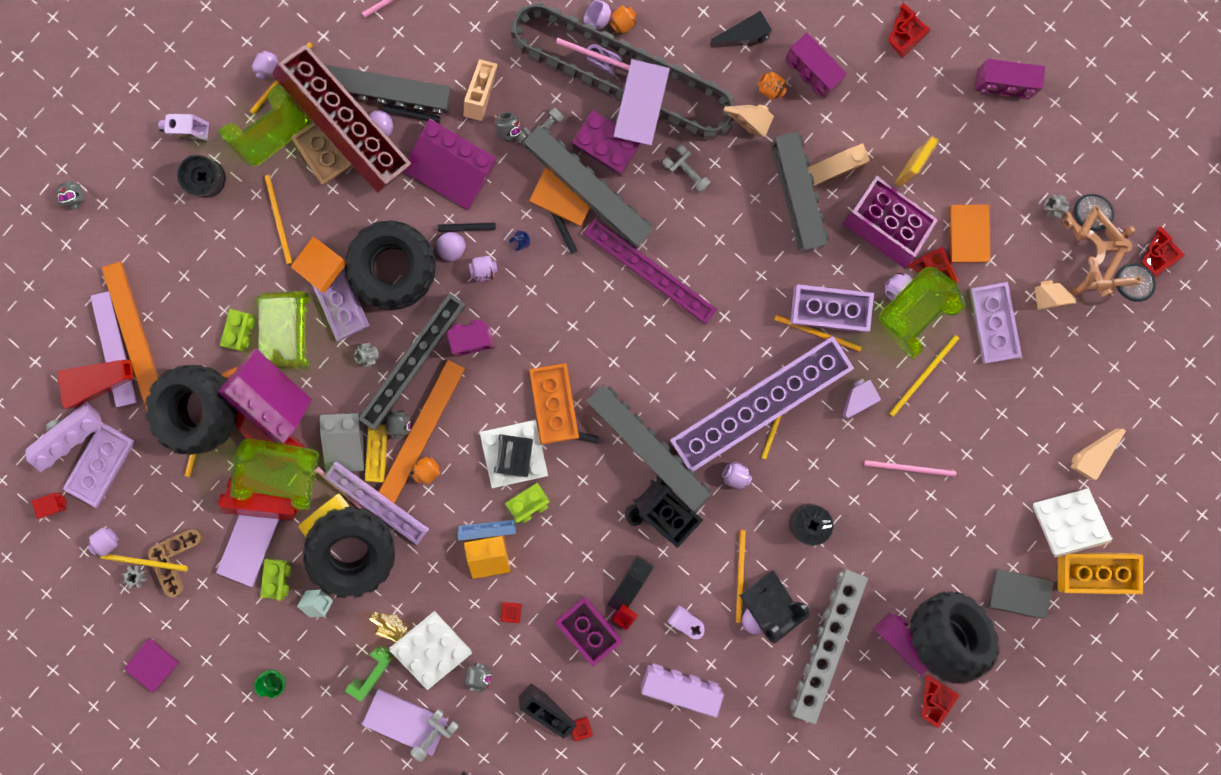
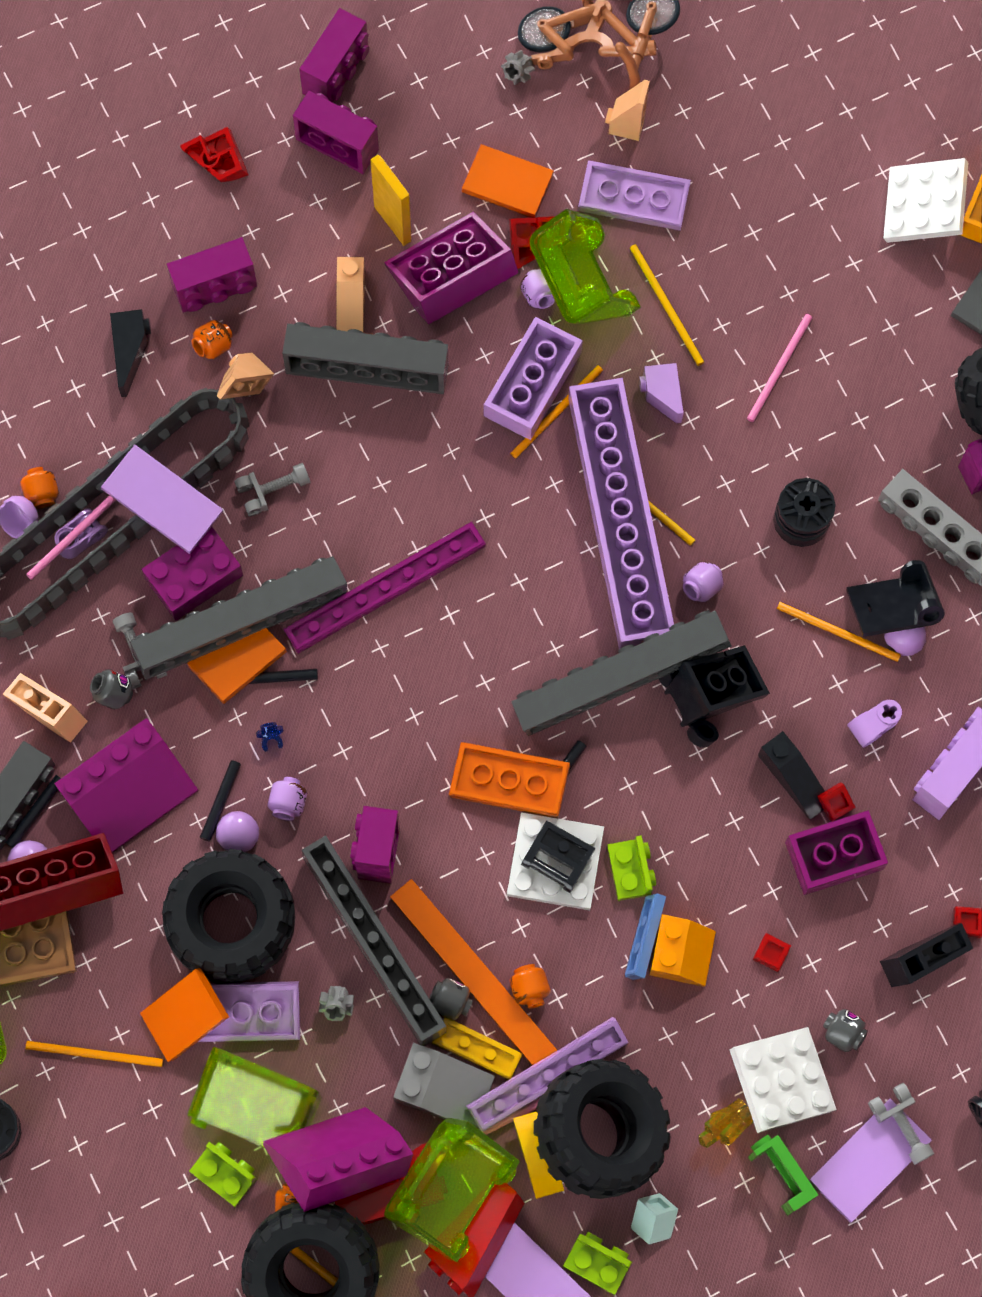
camera: 65 degrees left, 15 degrees down
light nougat slope [1070,429,1126,480] -> none
none -> magenta brick [293,91,379,174]

